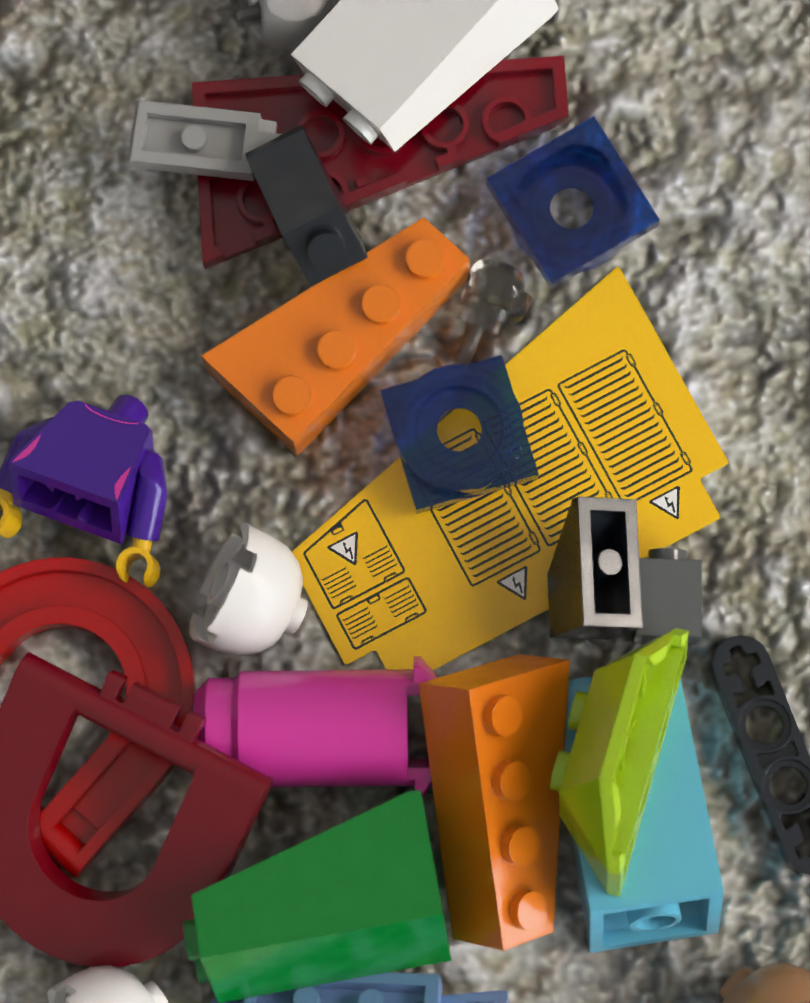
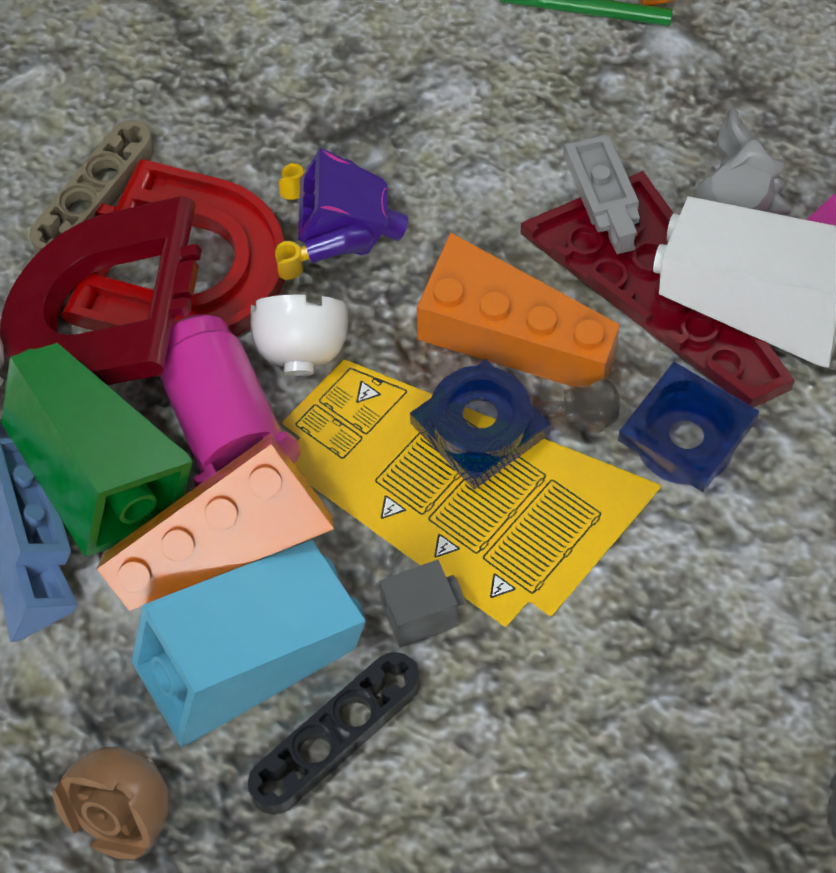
camera: 65 degrees right, 20 degrees down
black slope [245,124,368,286] -> none
black slope [547,496,643,640] -> none
lime wedge [550,628,689,897] -> none

